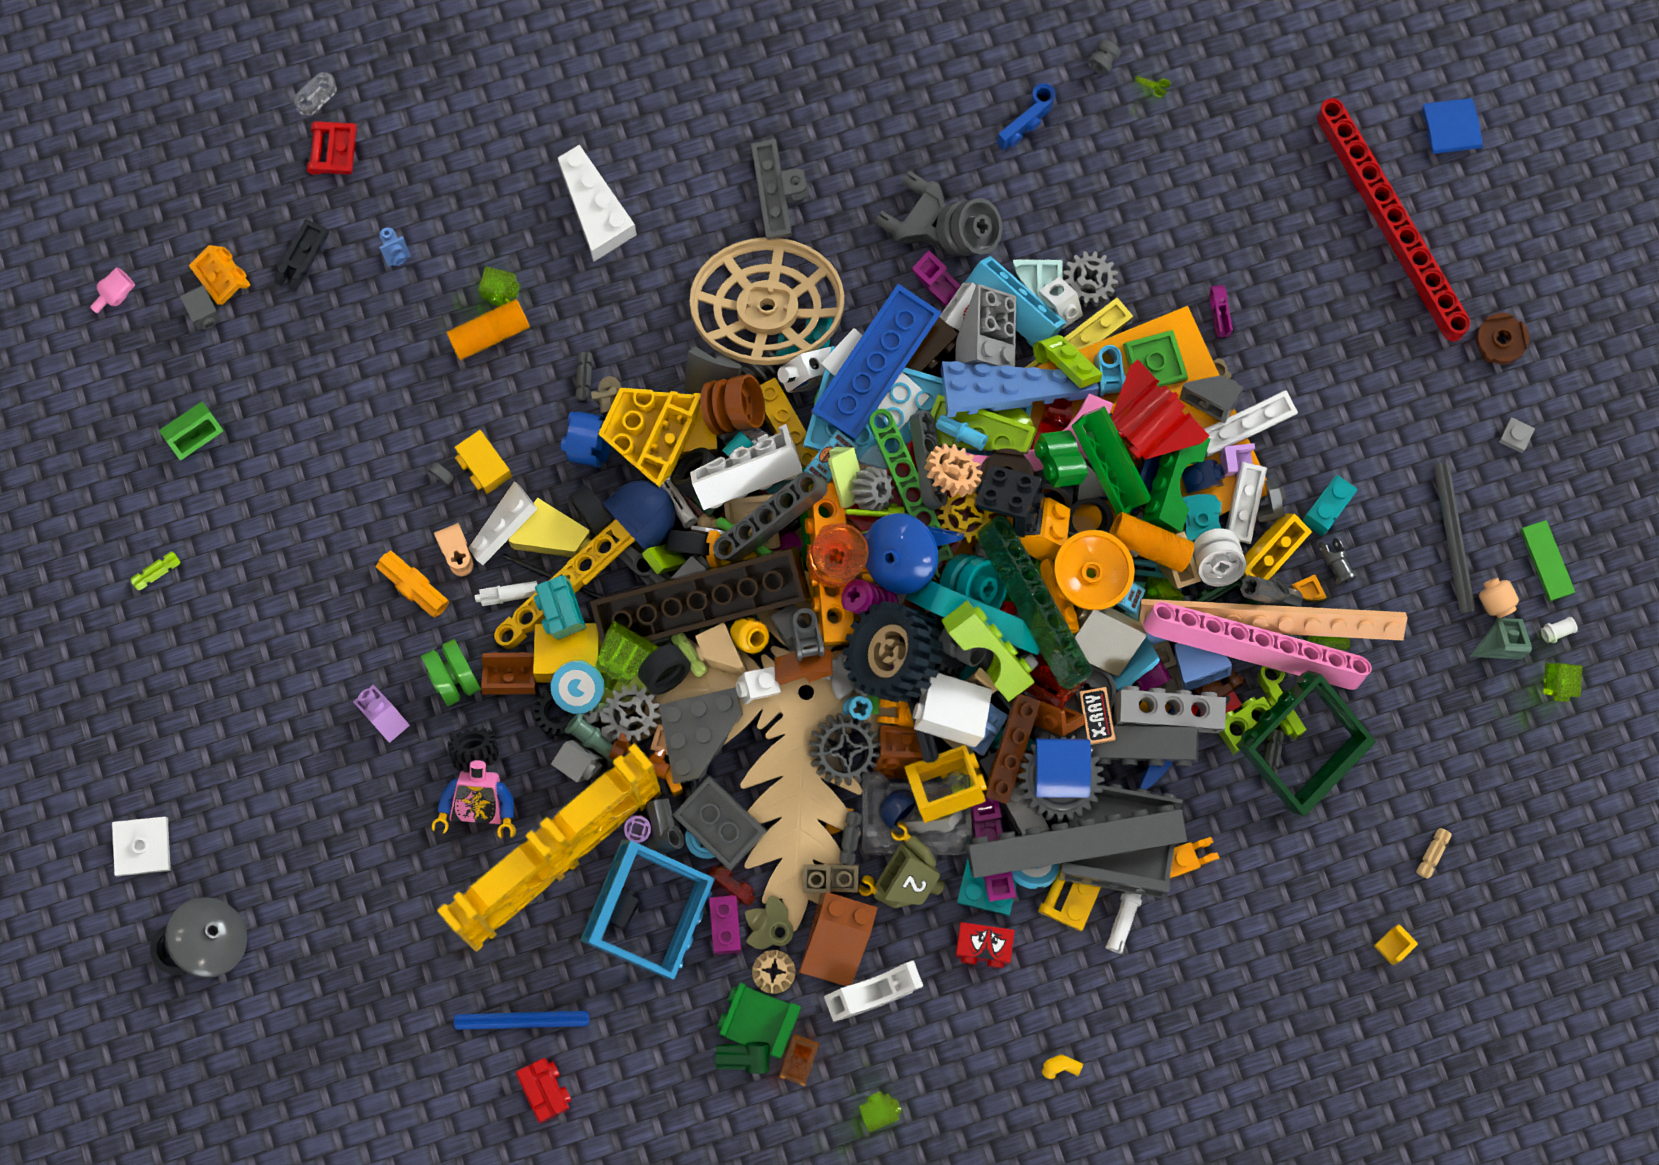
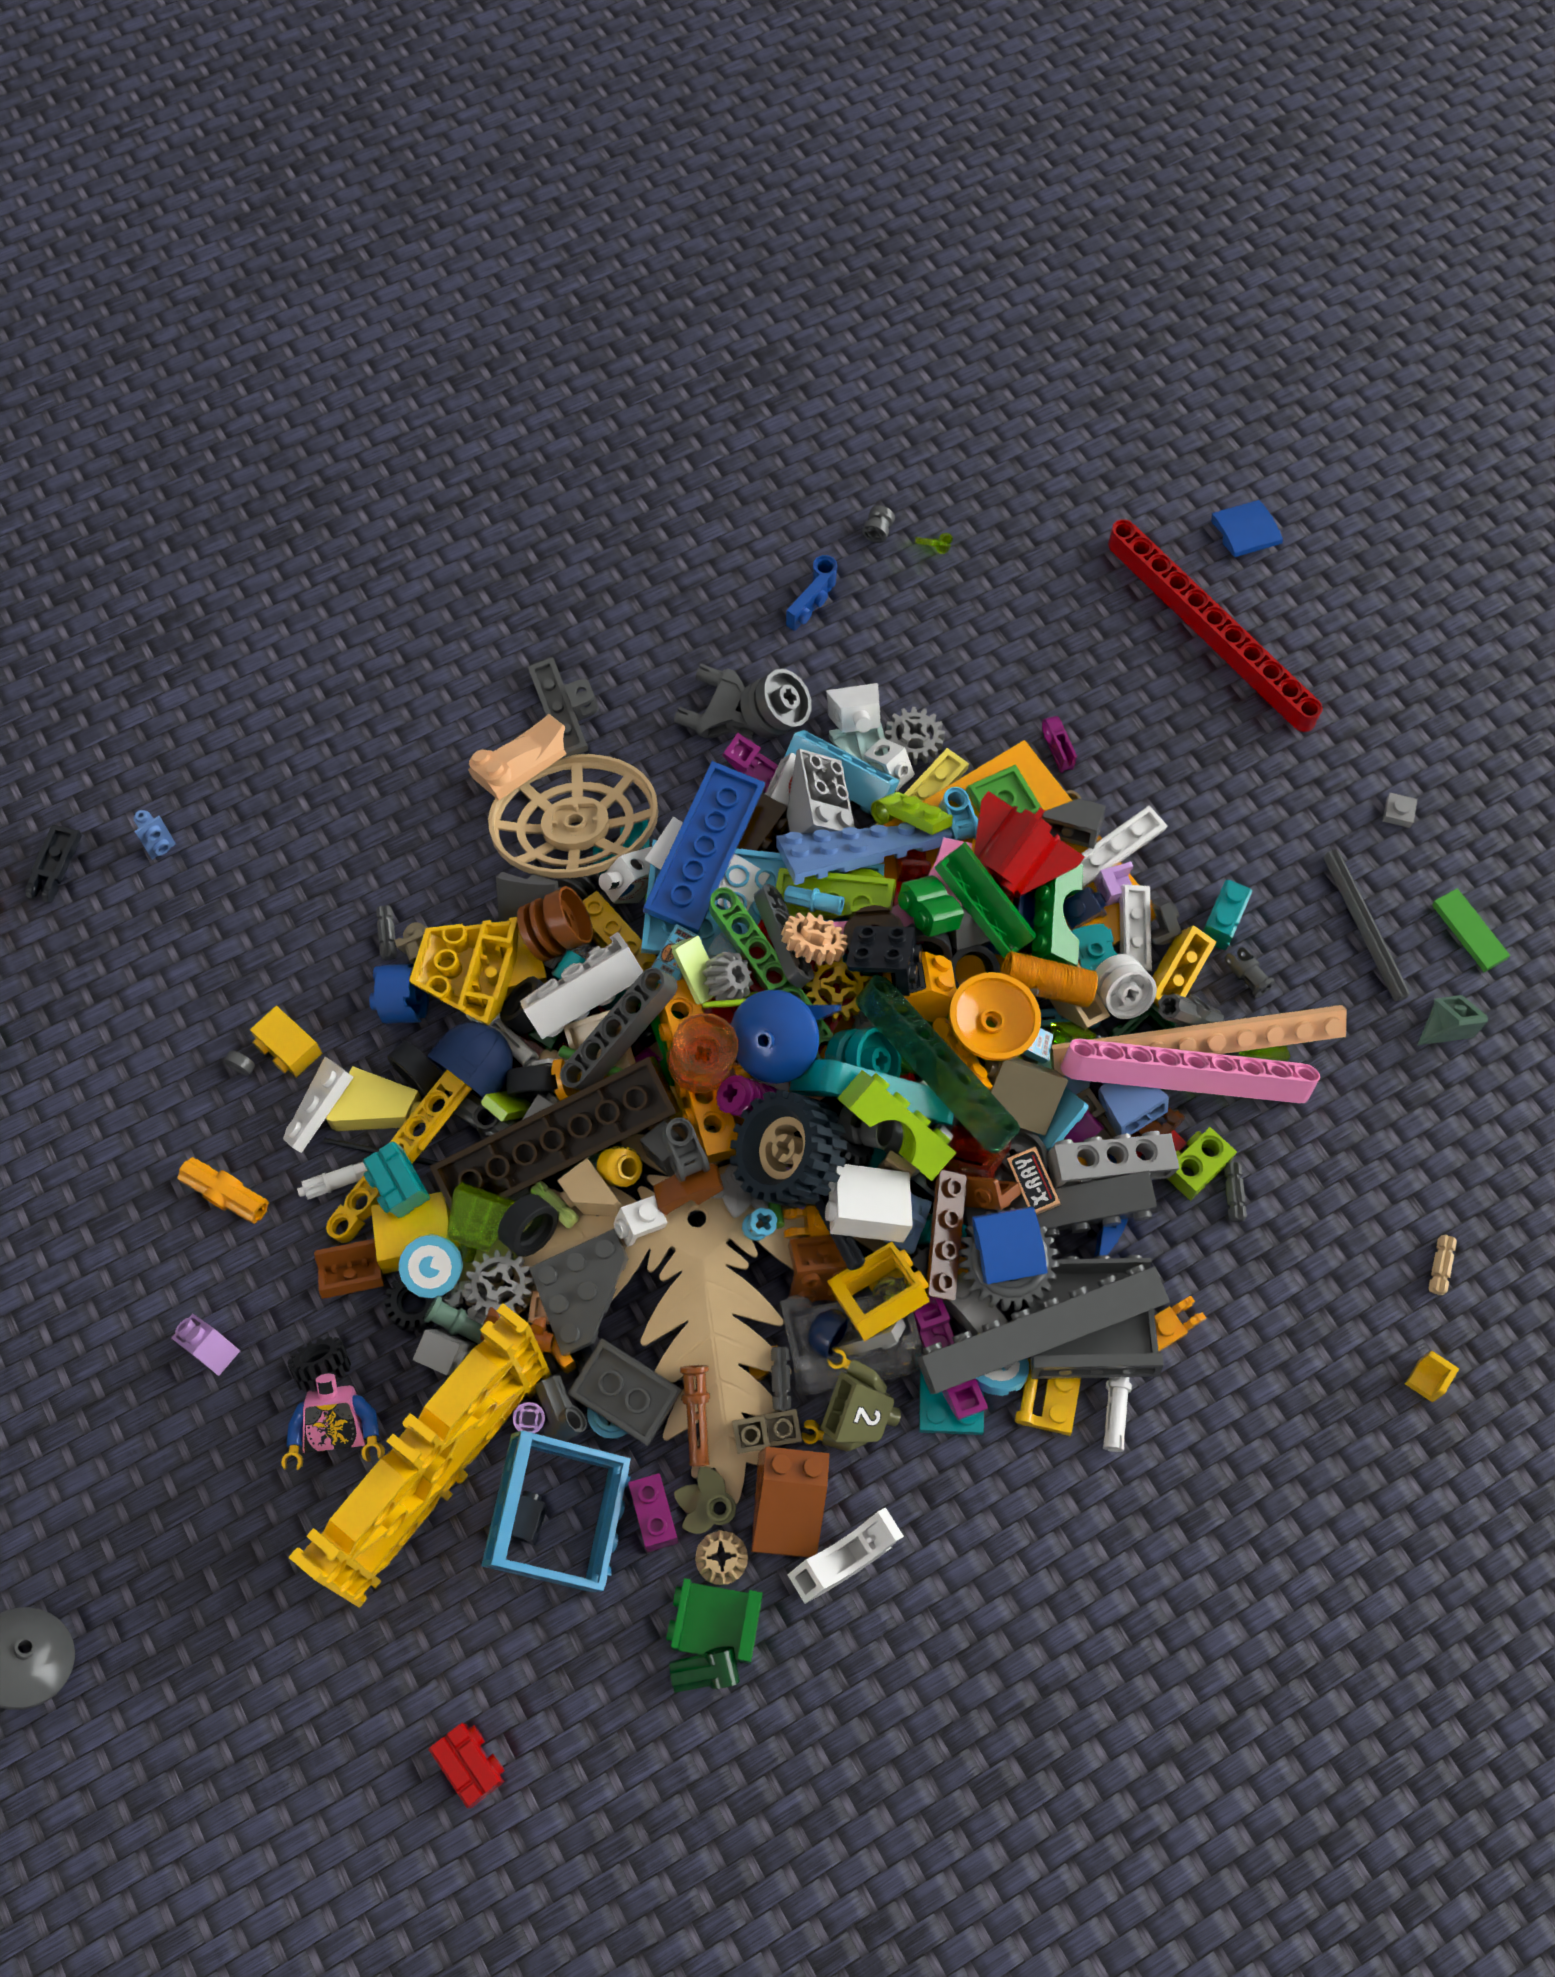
camera: 10 degrees left, 10 degrees down
clear beam [294,72,337,115] -> none
red plate [307,121,357,175] -> none
bright green wheel [421,639,481,707] -> none
light nougat piece [434,523,474,577] -> none
light orange piece [446,299,530,361] -> none
blue axle [454,1011,589,1030] -> none
clear neon green brick [479,266,520,306] -> none
white wedge [558,145,636,261] -> none
clear red plate [707,864,755,907] -> none
clear orange slope [779,1034,820,1086] -> none
dark grey gear [807,713,880,786] -> none
clear neon green brick [858,1091,902,1133] -> none
red brick [955,922,1015,969] -> none
yellow arm [1042,1055,1083,1079] -> none
dark green window [1236,671,1376,817] -> none
lime plate [1257,666,1306,740] -> none
light orange tile [1290,574,1327,602] -> none
reddish brown plate [1476,313,1529,365] -> none
light nougat head [1479,577,1519,618] -> none
white pin [1541,617,1578,643] -> none
clear neon green brick [1543,663,1582,702] -> none
none -> light nougat slope [468,714,566,800]
none -> dark orange pin [680,1365,710,1467]
none -> white torso [826,683,881,733]

